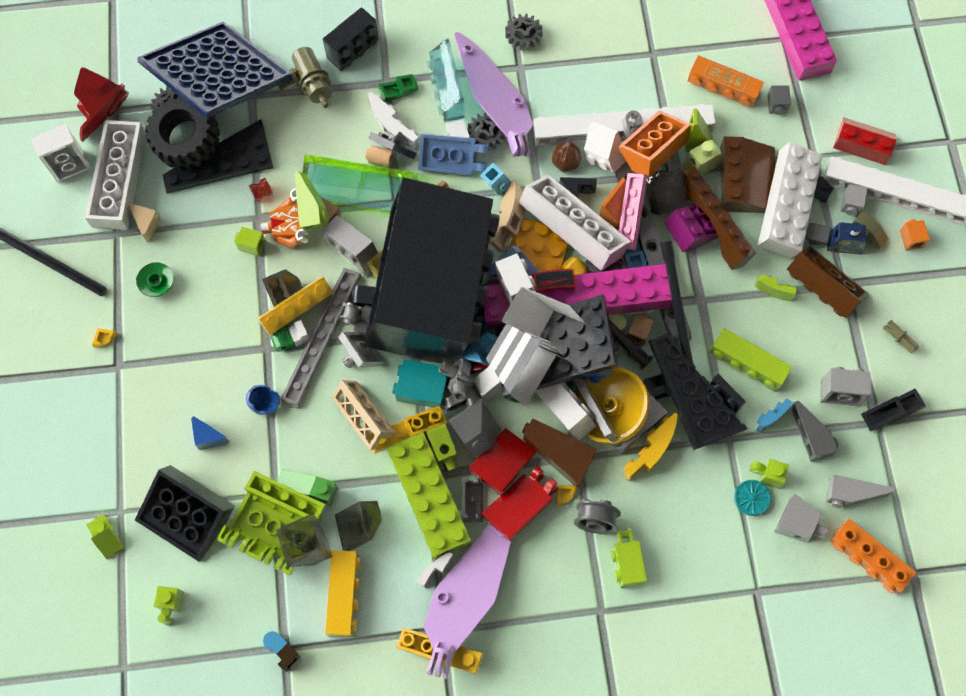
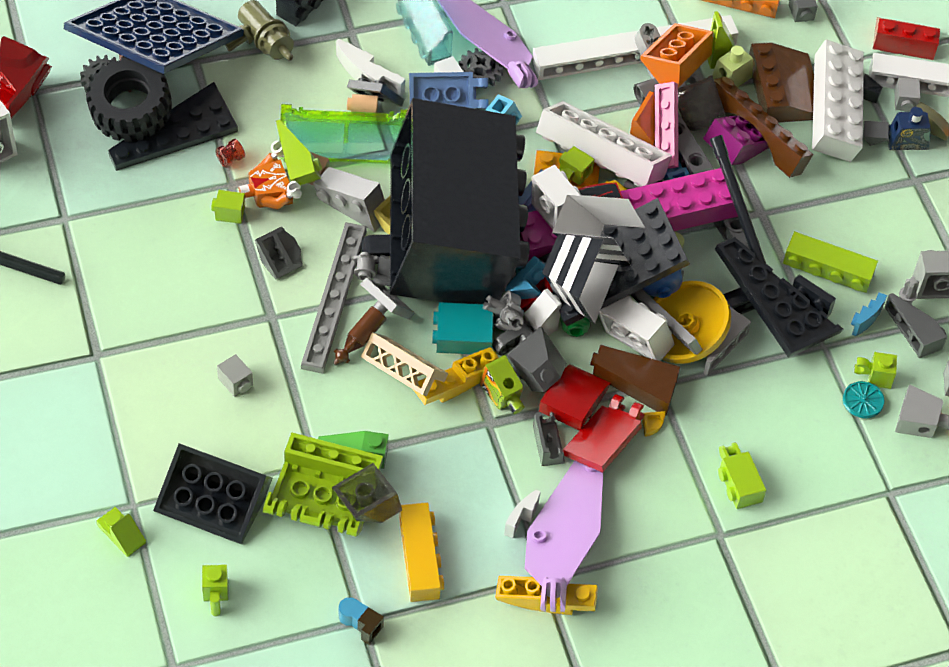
camera: 15 degrees left, 15 degrees down
white brick [85,120,147,230] -> none
yellow tile [92,328,117,348] -> none
tan slope [129,203,161,242] -> none
green dish [136,262,174,297] -> none
blue slope [191,416,229,450] -> none
blue hair [245,385,280,415] -> none
yellow brick [257,277,334,335] -> none
leg [270,320,309,352] -> none
clear smoke slope [335,501,382,551] -> none
green slope [378,74,419,102] -> none
lime brick [386,432,471,561] -> none
tan slope [489,180,525,252] -> none
reddish brown hair [552,141,582,172] -> none
black slope [559,177,597,198] -> none
dark grey wheel [574,499,621,535] -> none
white slope [584,122,626,173] -> none
black pin [609,319,654,370] -> none
yellow slope [623,413,678,481] -> none
medium nougat brick [627,313,654,347] -> none
lime slope [755,275,796,301] -> none
reddish brown slope [786,246,869,318] -> none
none -> light grey brick [217,354,253,397]
none -> reddish brown wheel [333,306,387,365]
none -> lime brick [559,146,595,185]
none -> light grey axle [899,277,919,305]

